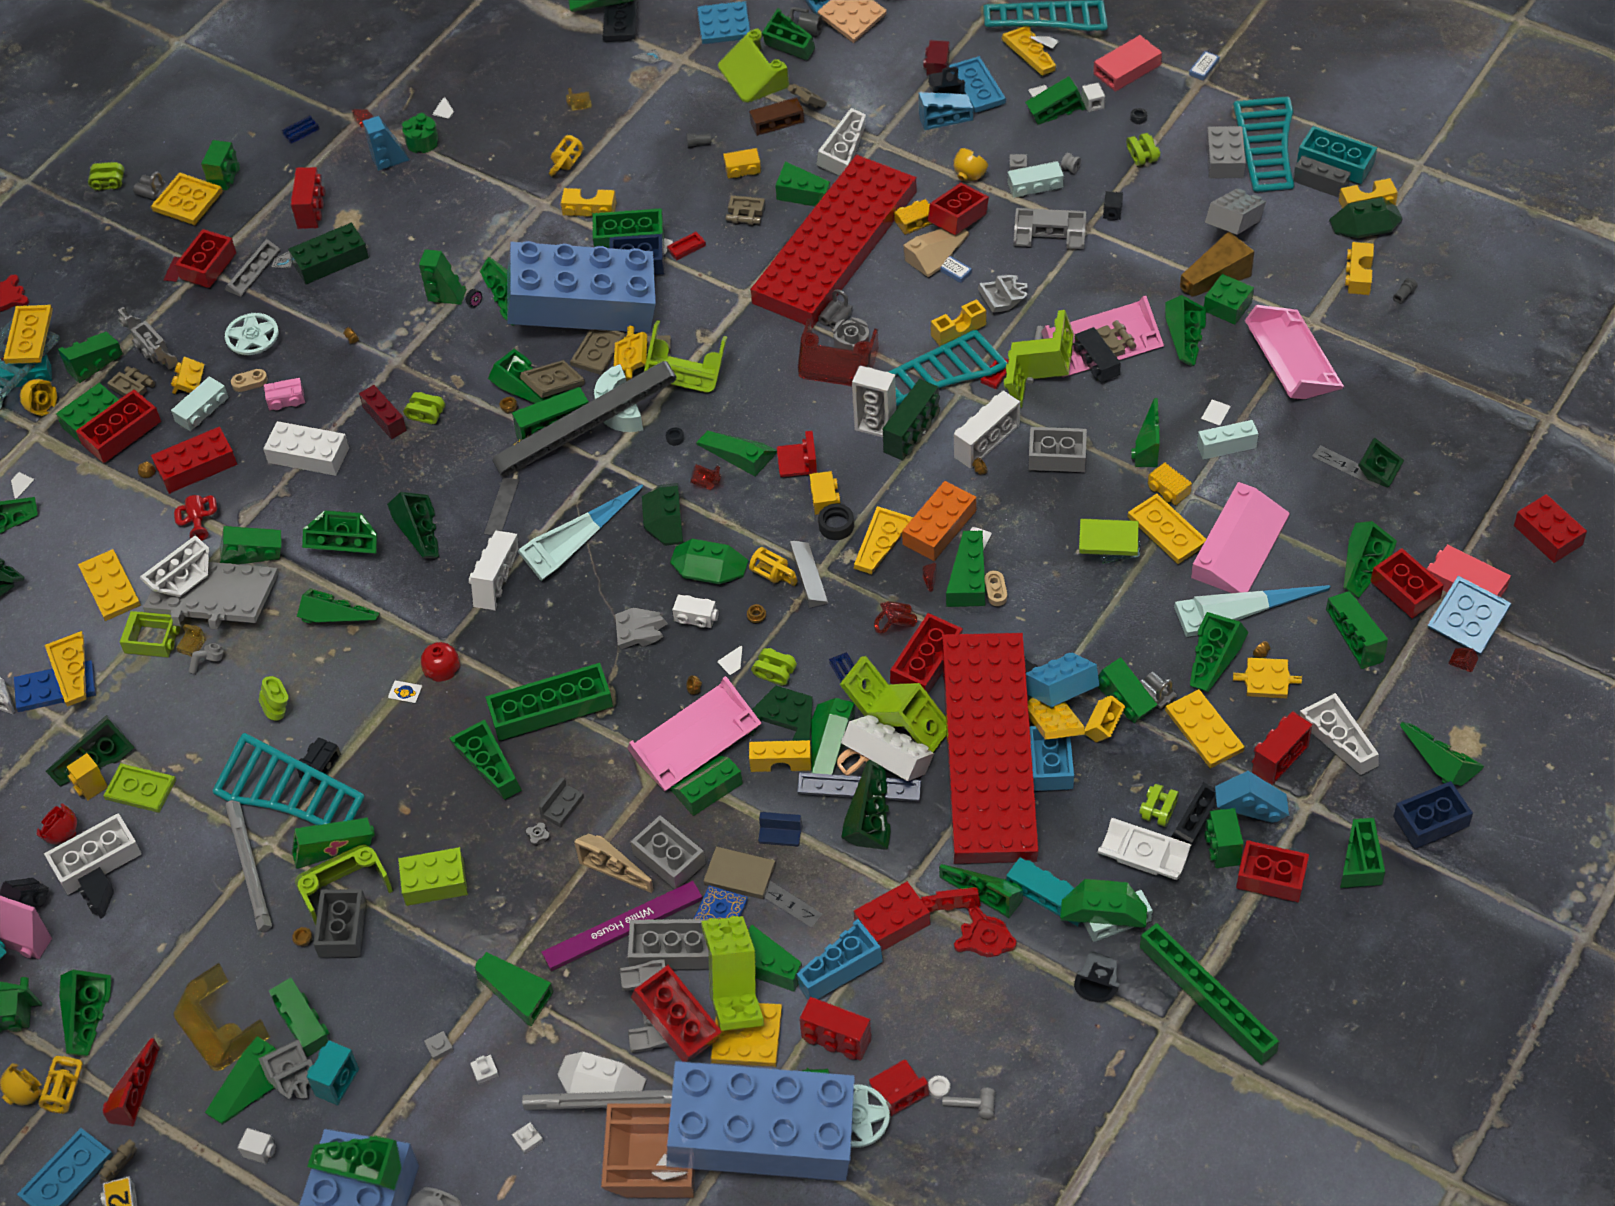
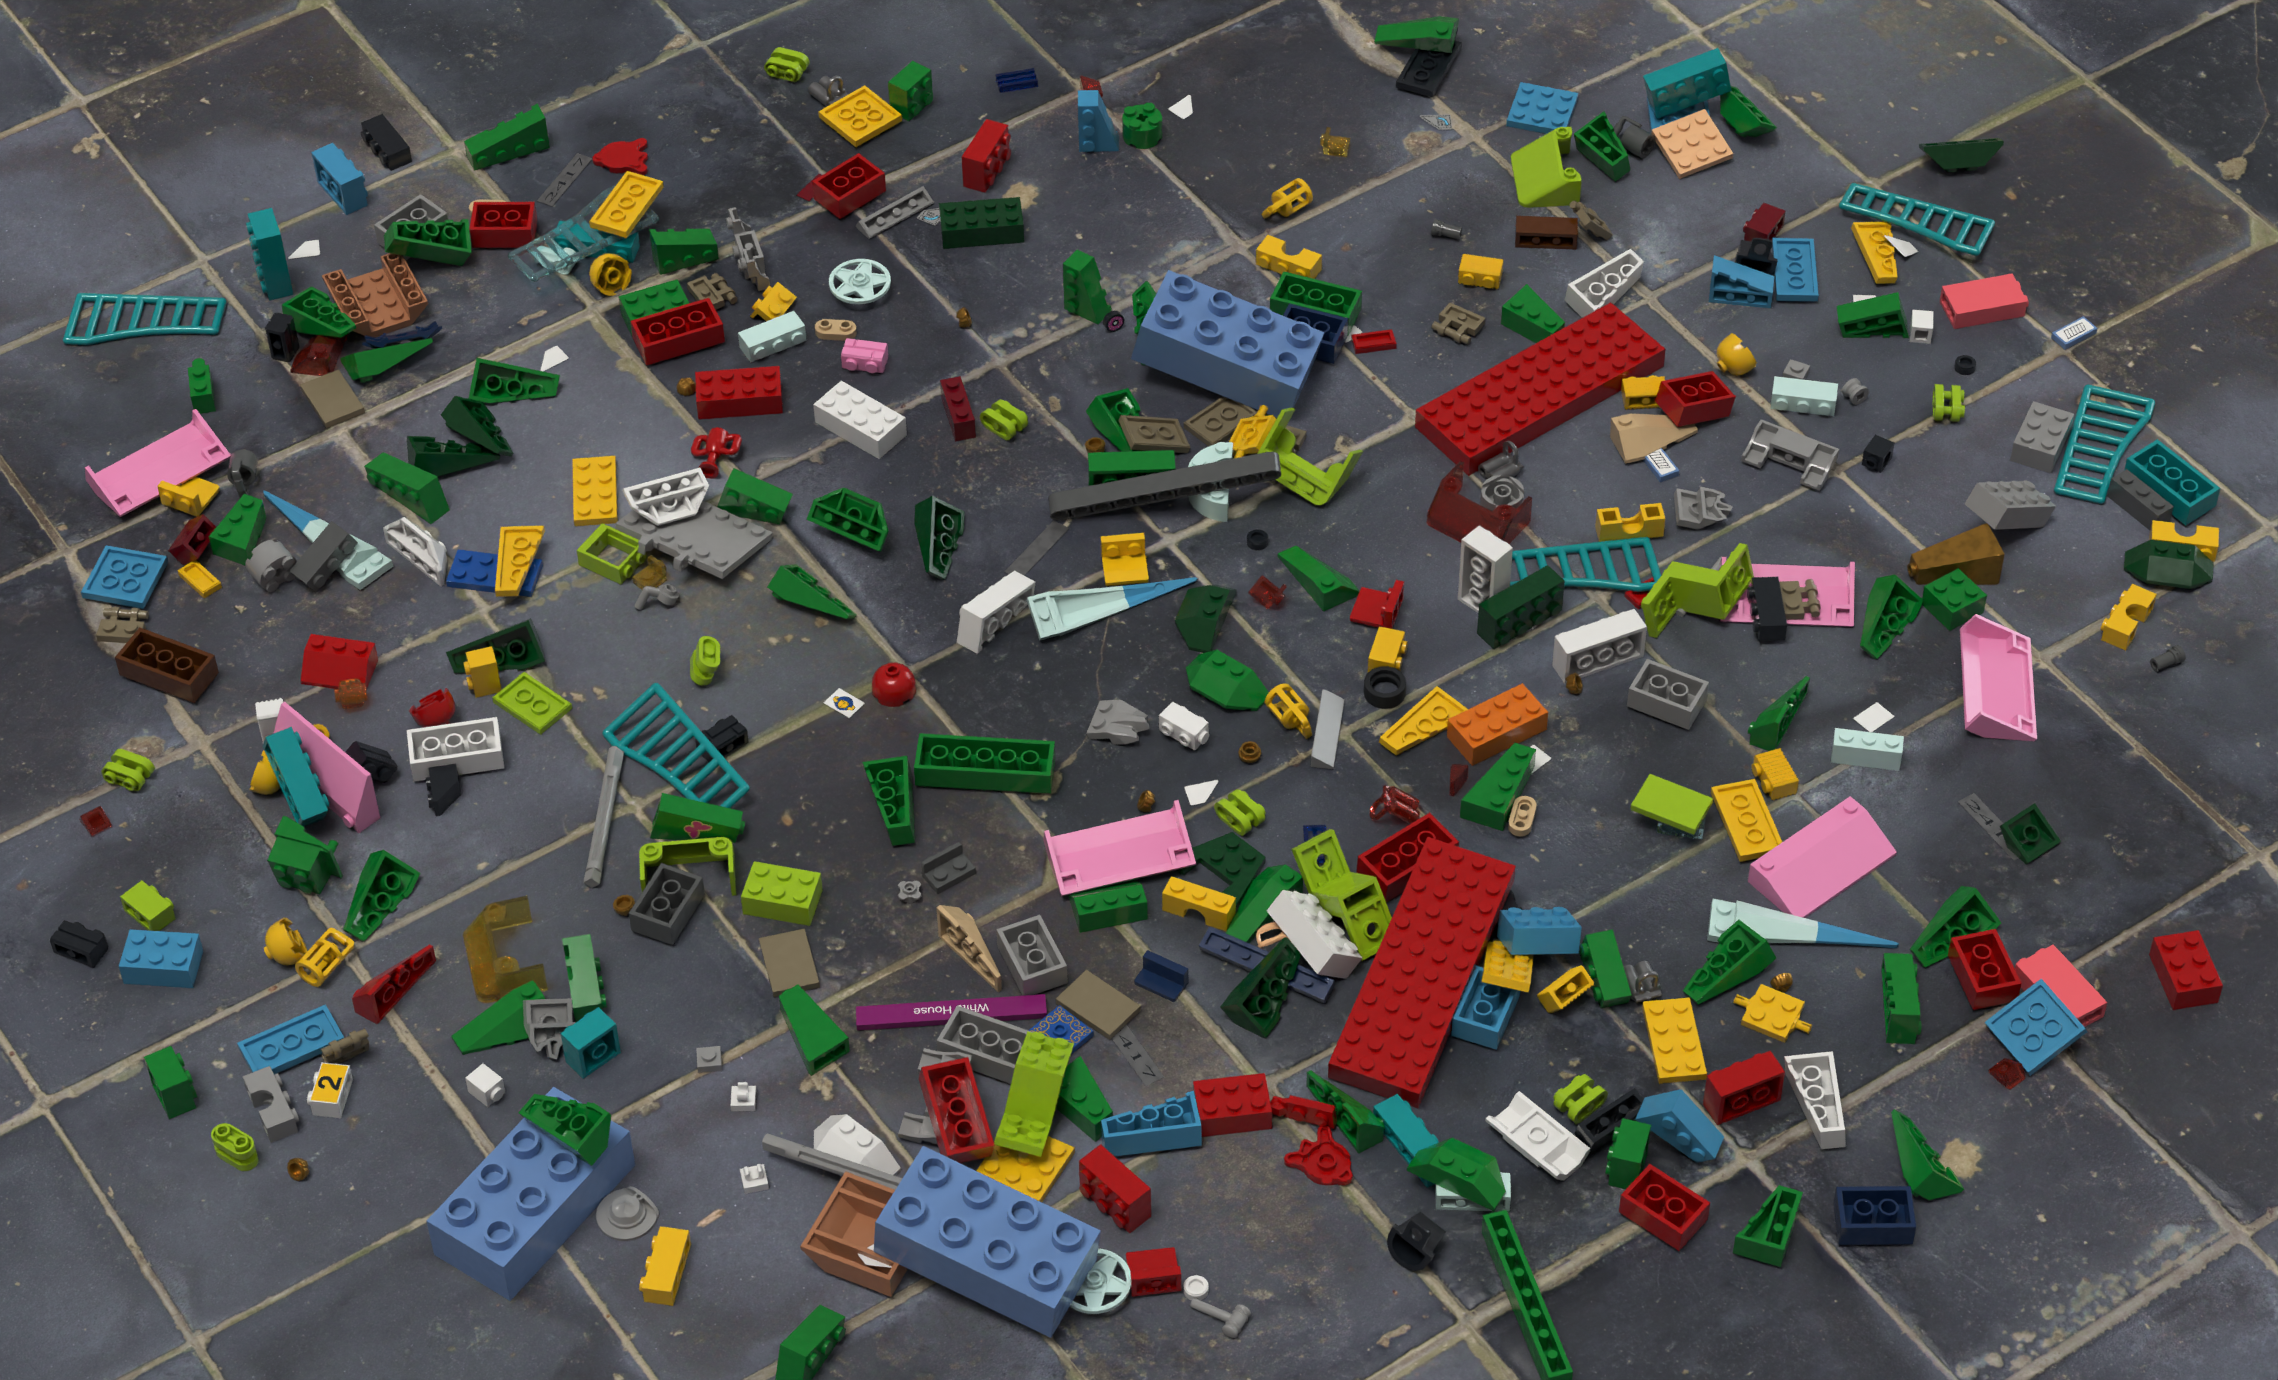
camera: 20 degrees right, 5 degrees down
none -> dark tan tile [759,929,820,997]
none -> yellow bracket [1101,533,1149,586]

